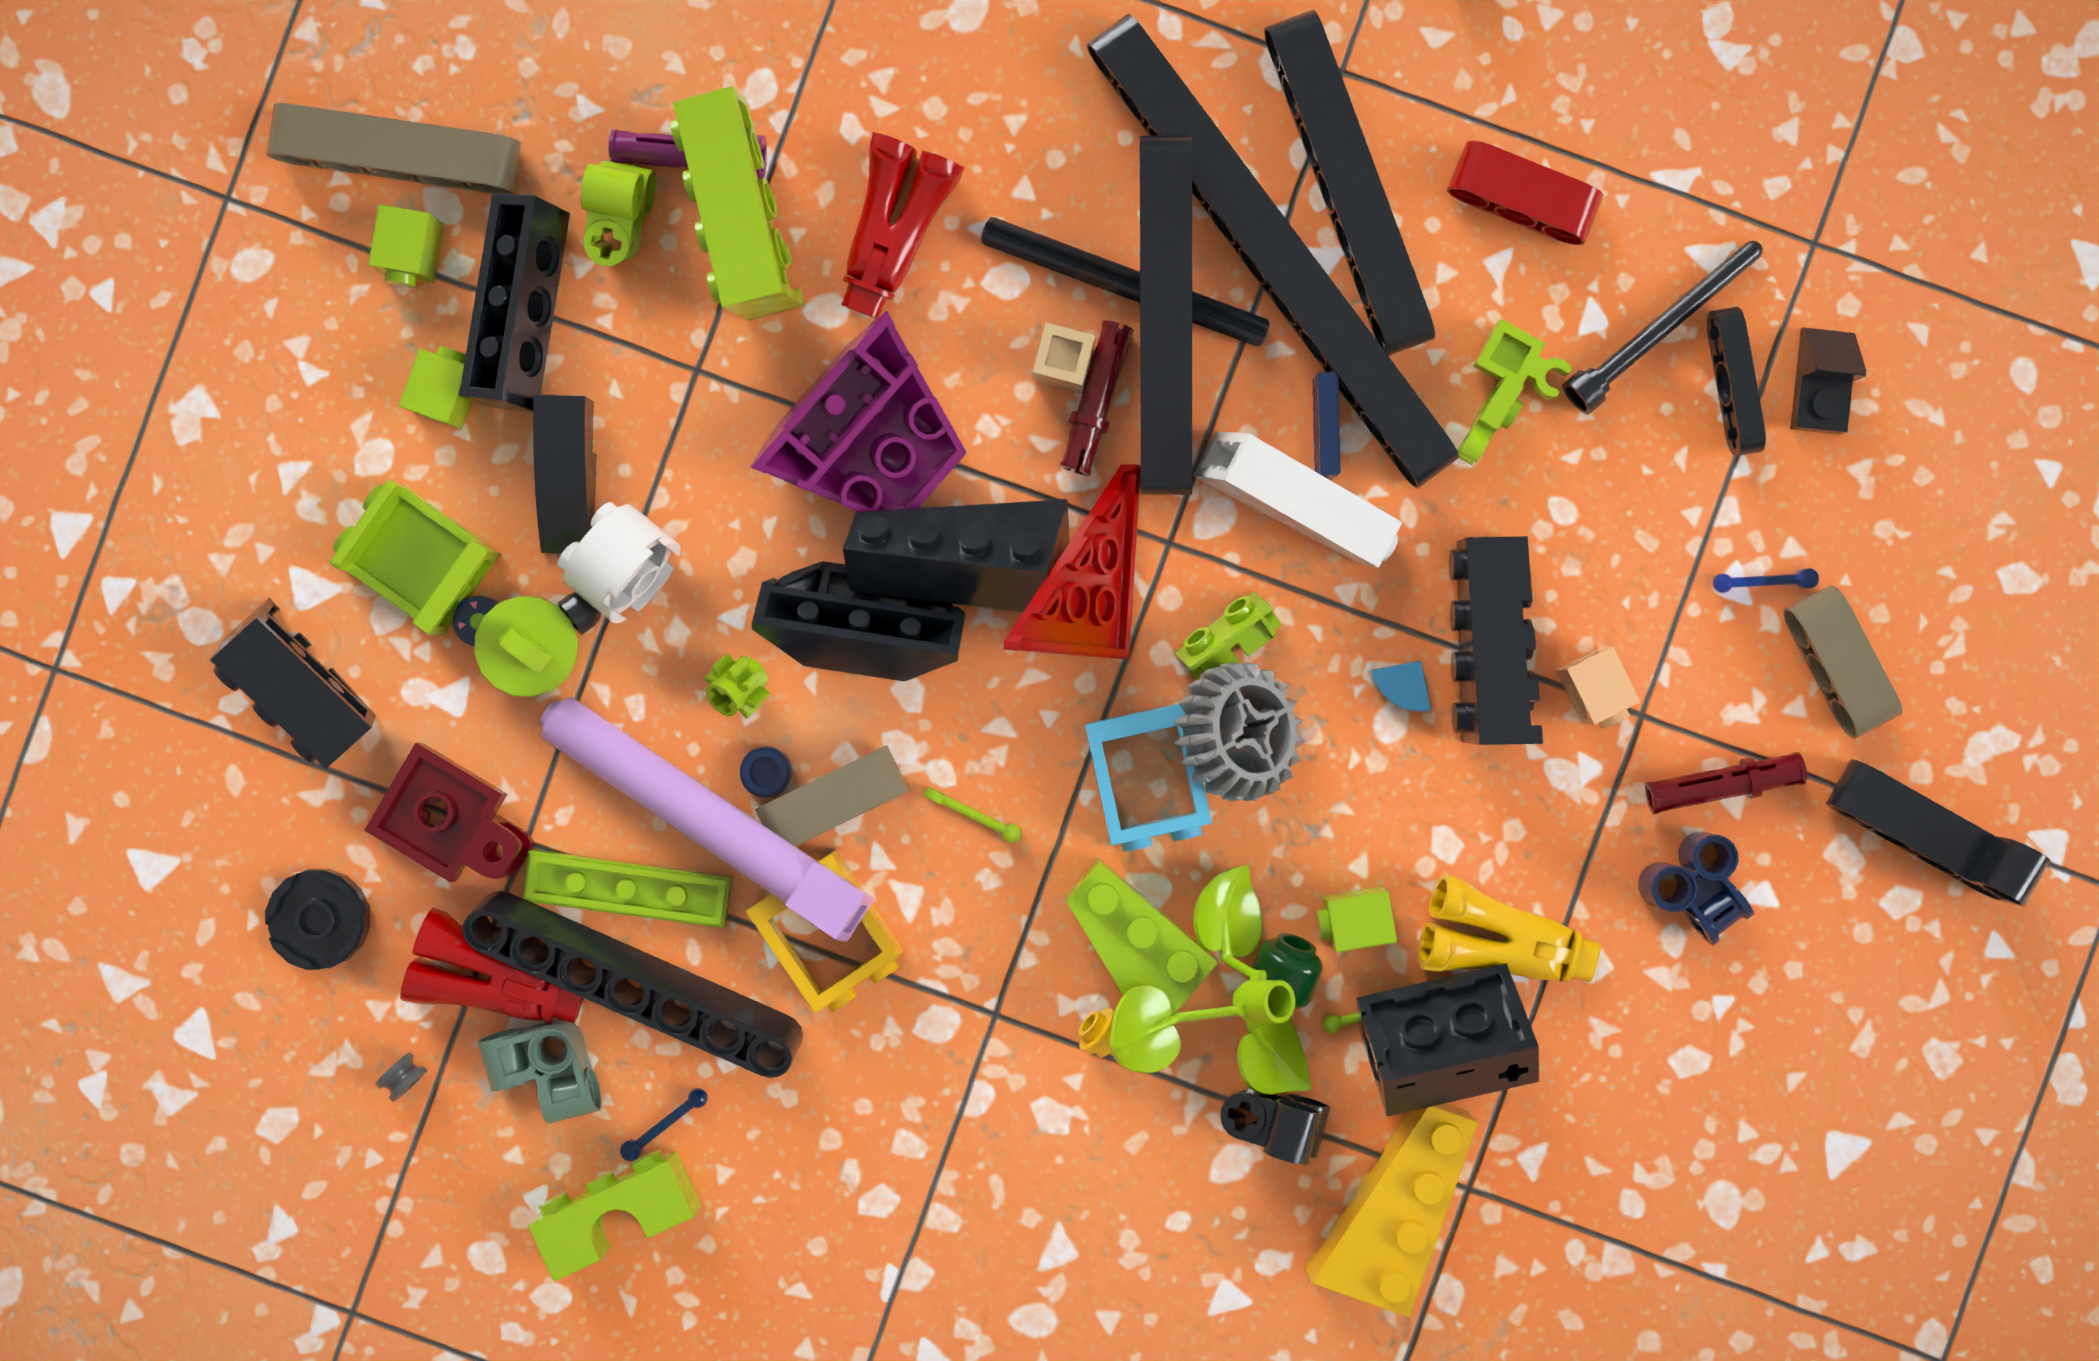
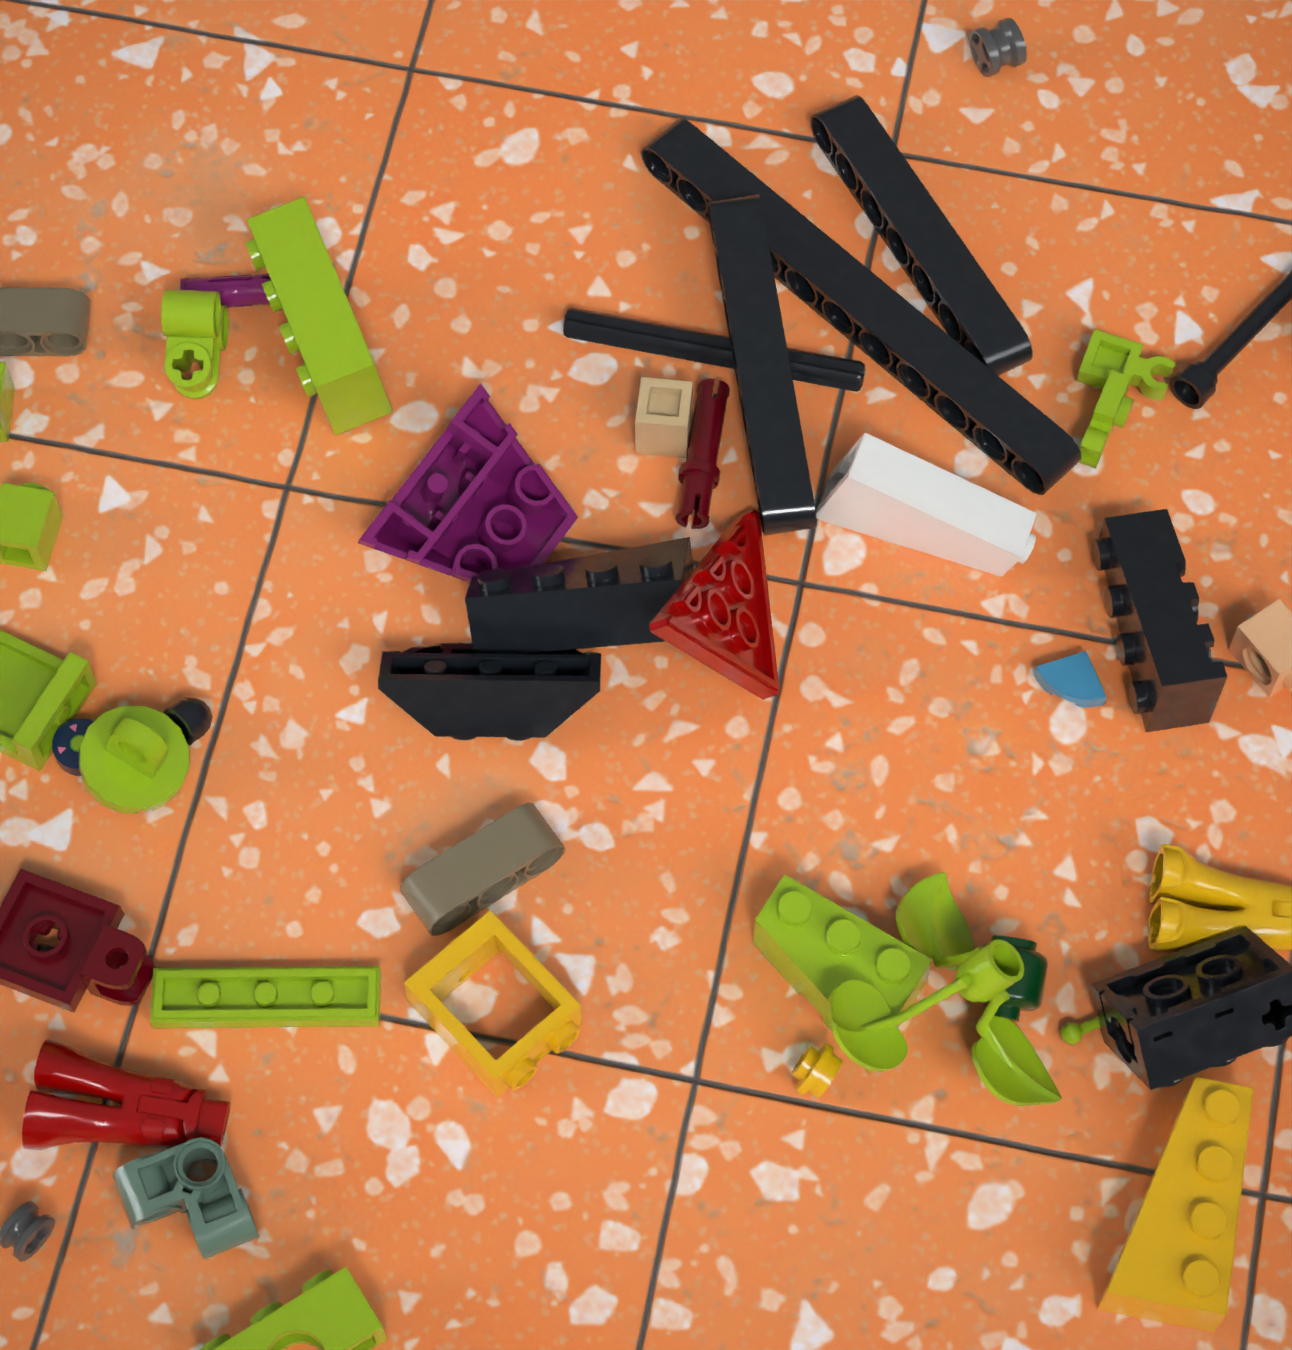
camera: 10 degrees left, 25 degrees down
black brick [459,193,570,412] -> none
black beam [462,891,803,1078] -> none
black slope [533,395,597,554] -> none
lavender brick [540,697,875,942] -> none
white brick [557,502,681,623] -> none
clear blue hinge [620,1088,708,1161] -> none
lime gear [704,653,770,719] -> none
dark blue tile [740,746,793,798] -> none
red piece [841,132,965,319] -> none
lime hinge [924,786,1022,843] -> none
medium azure window [1085,704,1212,852] -> none
lime hinge [1174,591,1282,680] -> none
light grey gear [1174,662,1305,801] -> none
black piece [1220,1088,1330,1165] -> none
dark blue tile [1312,372,1341,480] -> none
lime brick [1315,886,1397,953] -> none
red beam [1447,140,1604,245] -> none

